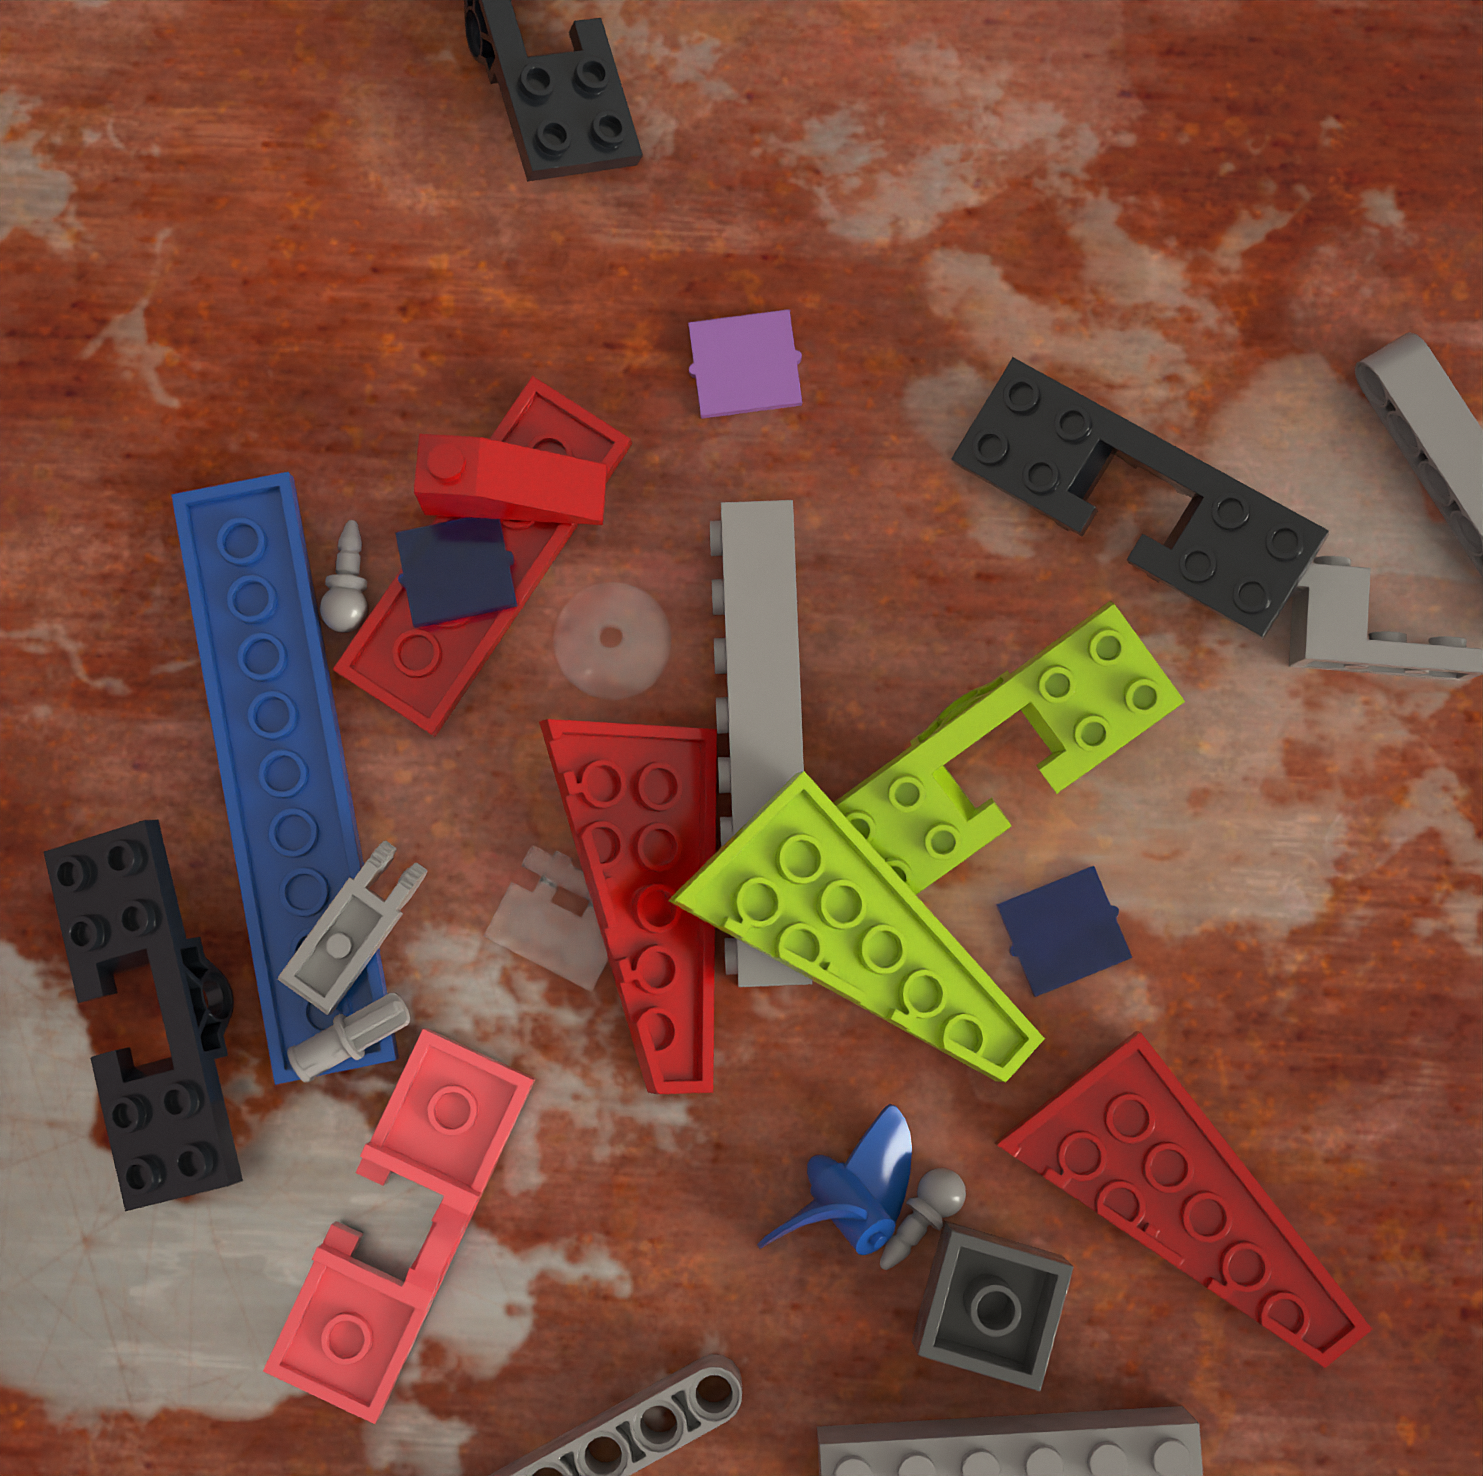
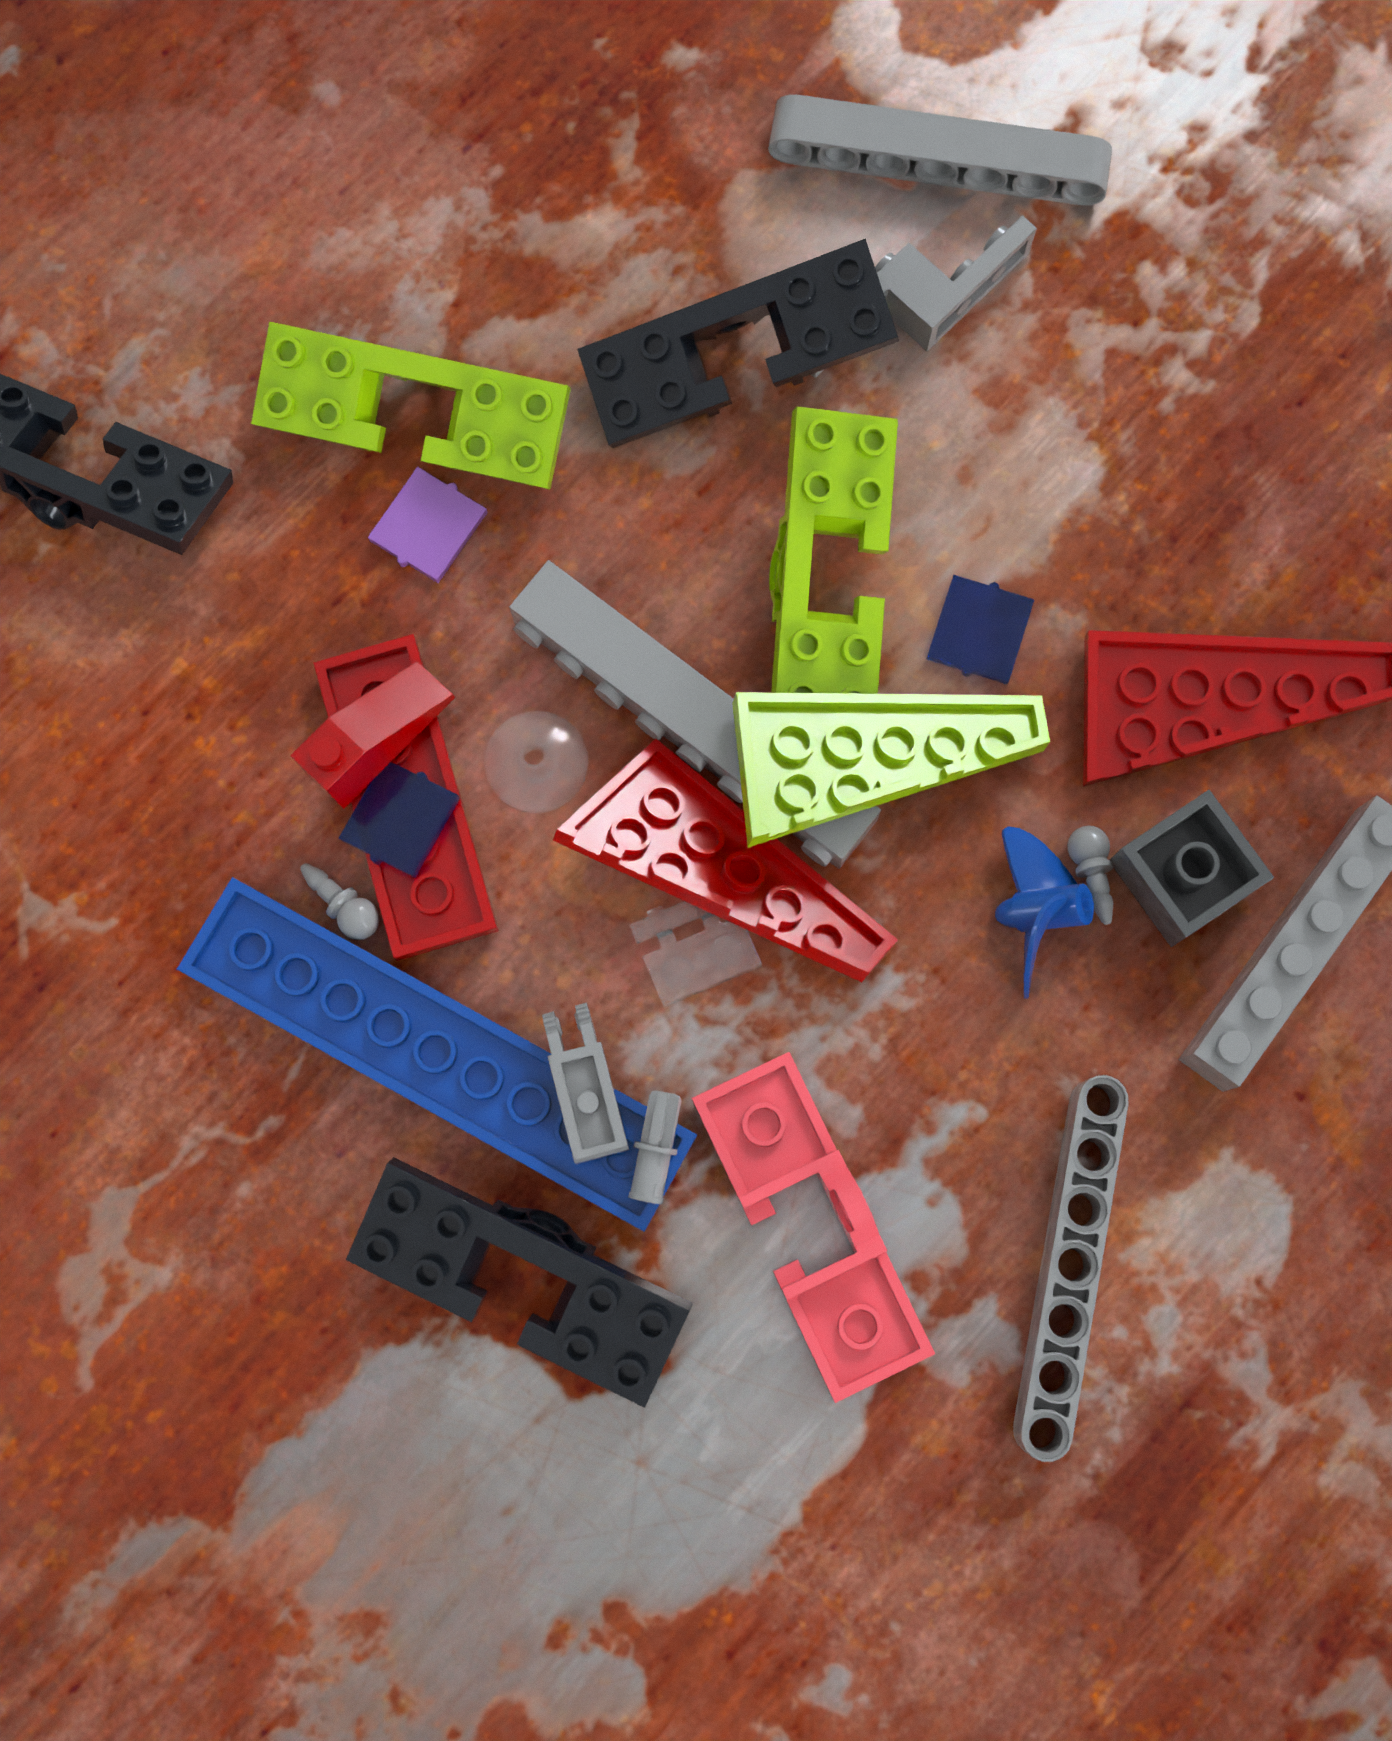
camera: 45 degrees left, 5 degrees down
none -> lime plate [251,321,571,490]

